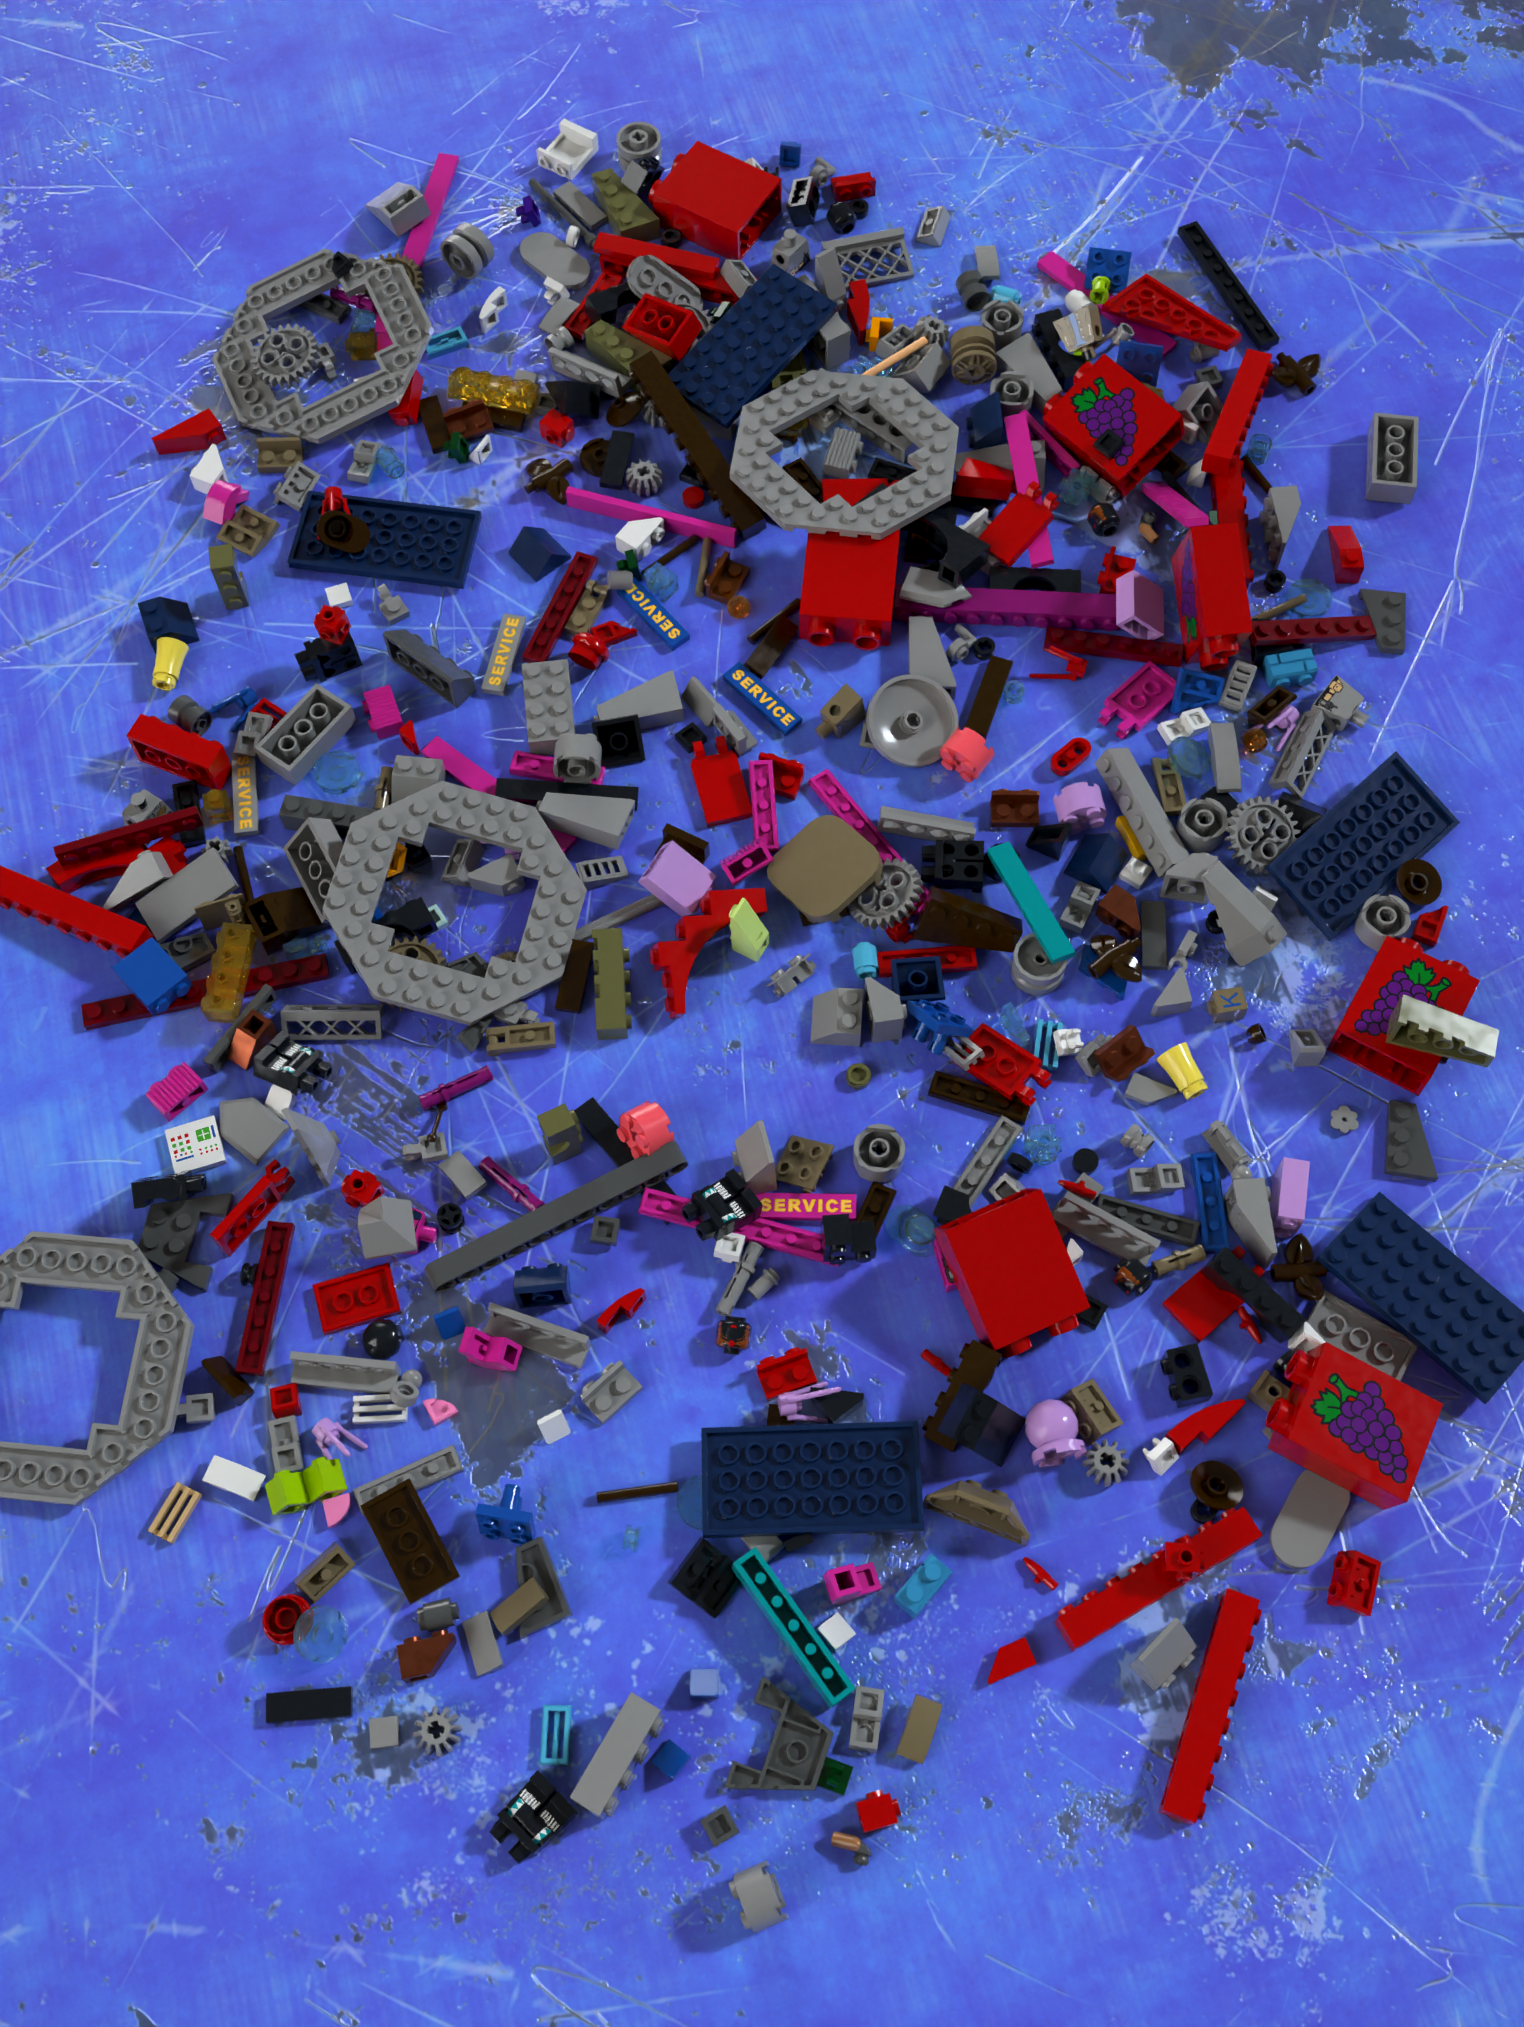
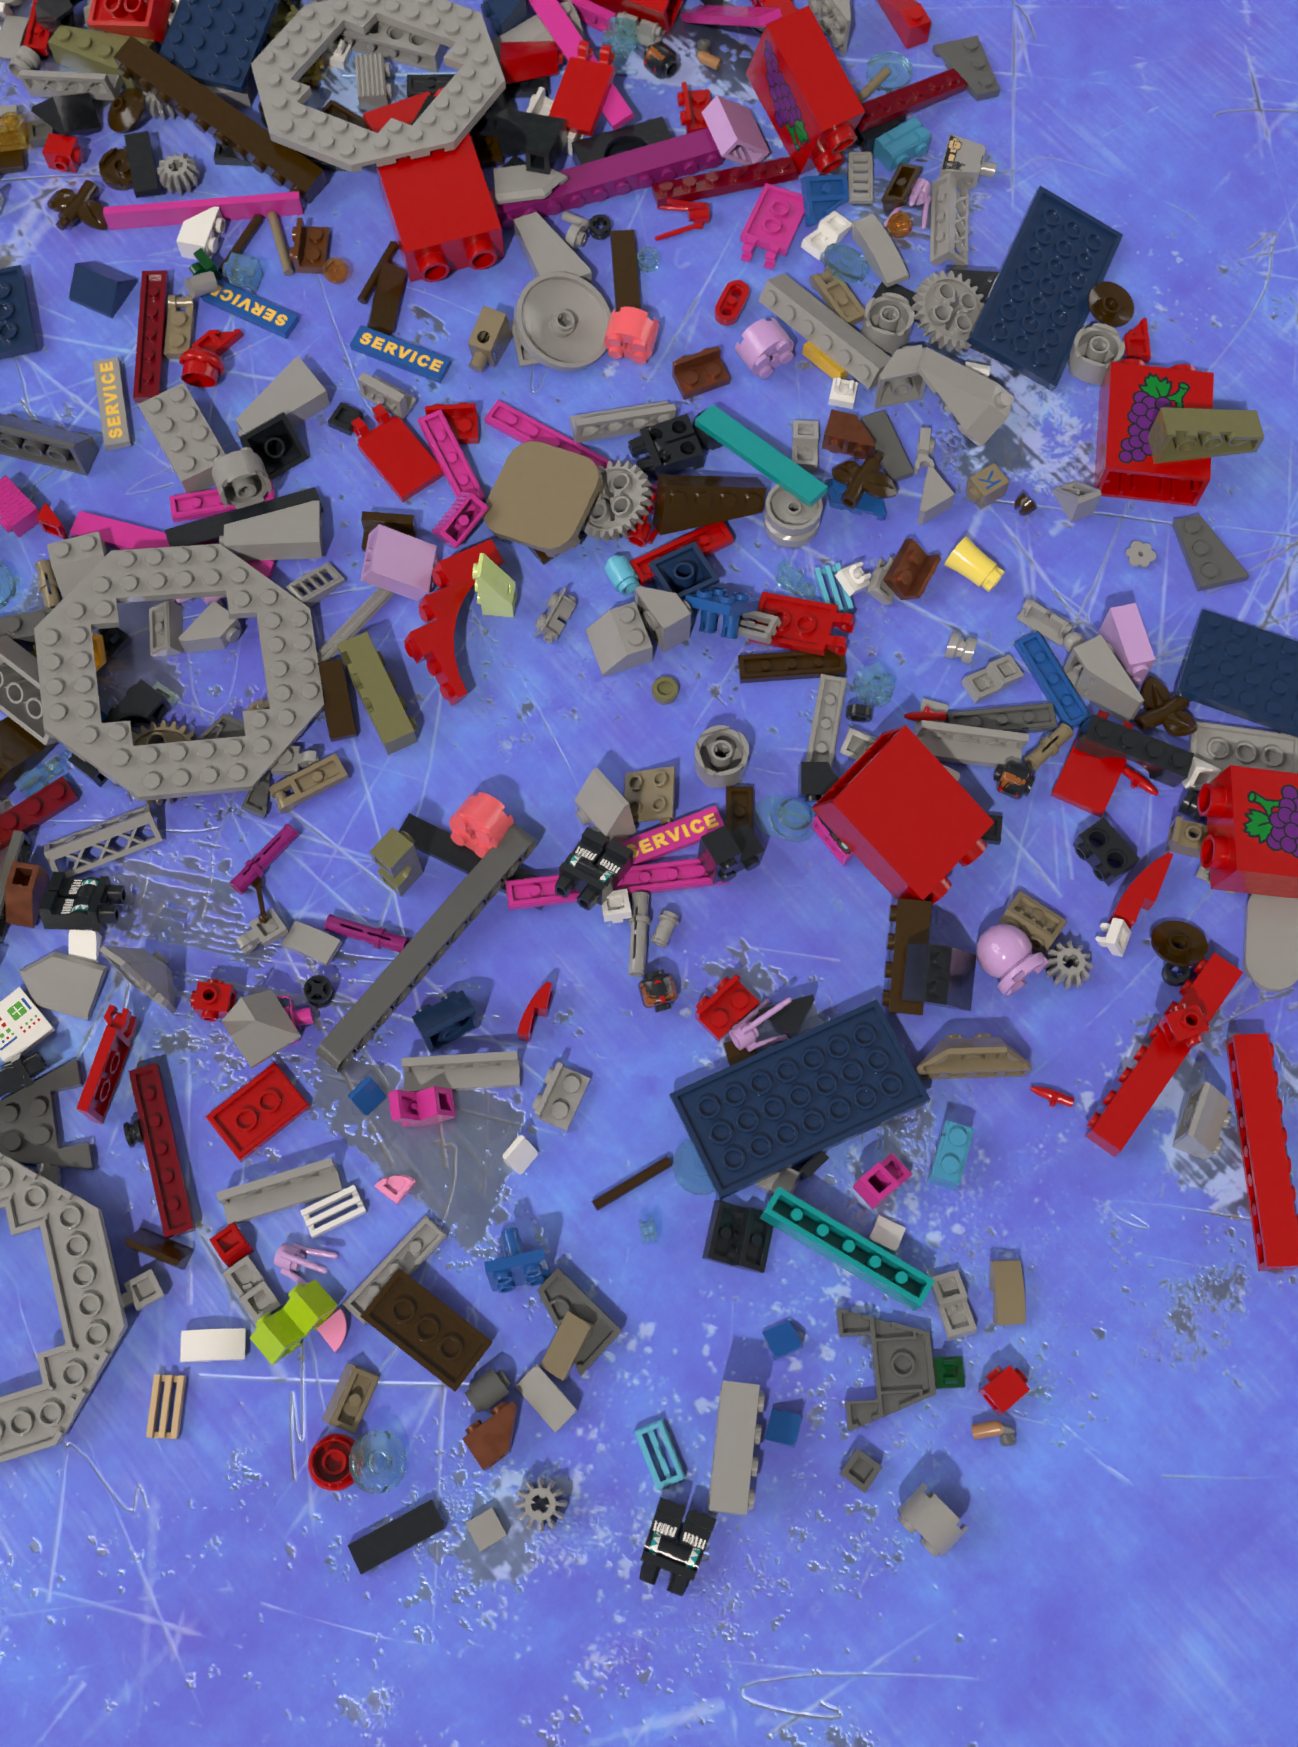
camera: 25 degrees left, 5 degrees up
black hair [362,1319,405,1360] -> none
light grey plate [390,1369,423,1407] -> none
dark grey plate [590,1215,621,1246] -> none
red tile [682,486,705,509] -> none
light grey slope [682,676,719,728] -> none
red helmet [920,1349,951,1377] -> none
red tile [987,1637,1037,1685] -> none
black slope [1025,823,1072,861] -> none
dark blue slope [1064,833,1128,894] -> none
black tile [1072,1148,1099,1175] -> none
light grey tile [1124,1072,1178,1106] -> none
black bush [1205,910,1223,934] -> none
black bush [1264,570,1286,593] -> none

